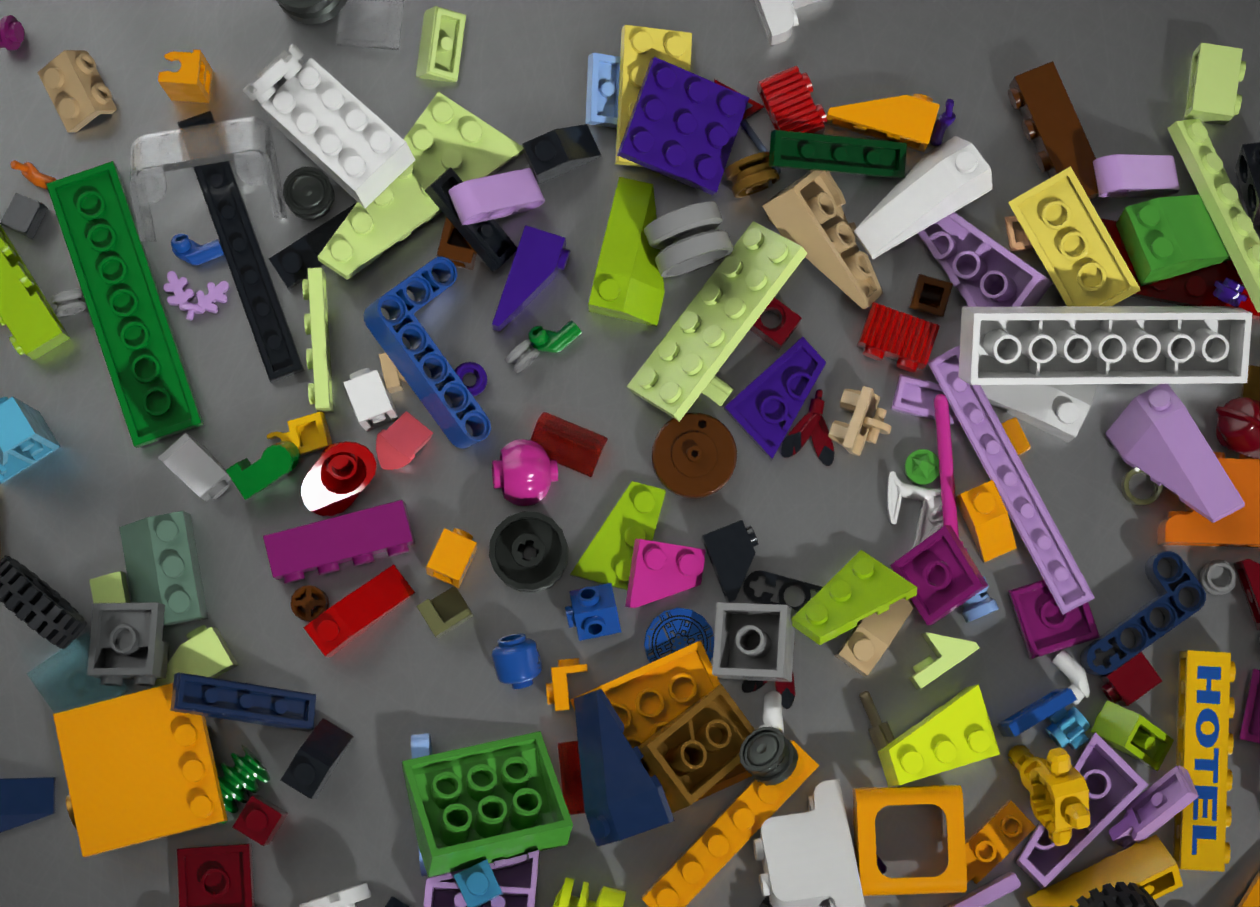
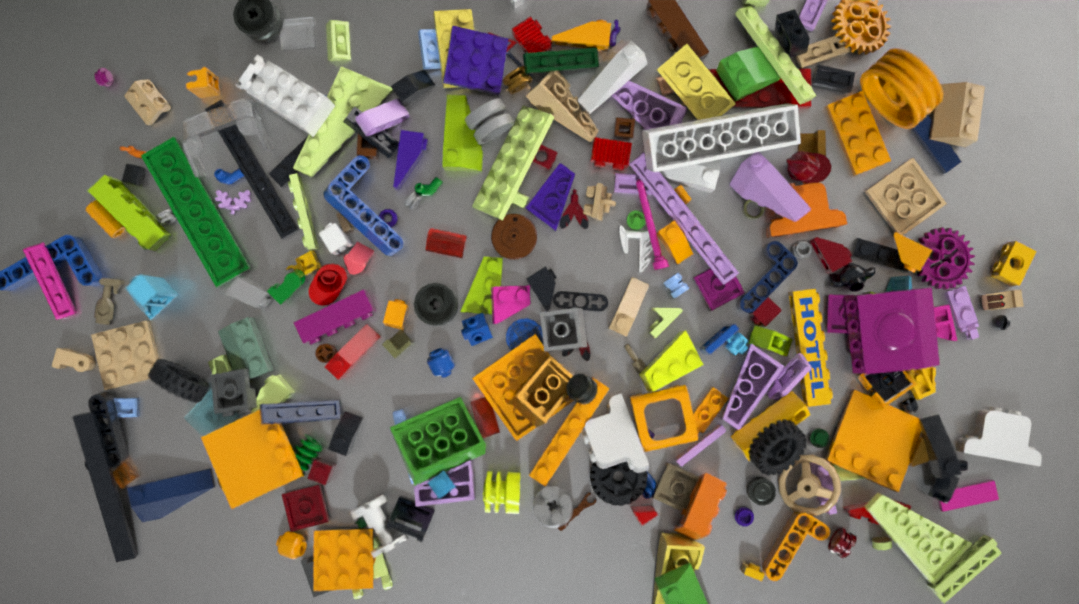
camera: 10 degrees left, 5 degrees up
pearl dark grey wheel [283,167,335,220] -> none
dark pink plant [492,439,558,506] -> none
light orange bracket [546,658,588,711] -> none
dark blue wedge [574,689,675,847] -> none
white arm [759,691,784,734] -> none
lime wing [792,550,917,645] -> none
magenta plate [890,525,988,625] -> none
yellow piece [1008,744,1090,846] -> none
white arm [1052,650,1090,705] -> none
lavender beam [1093,154,1180,198] -> none
dark purple plate [1213,277,1248,308] -> none

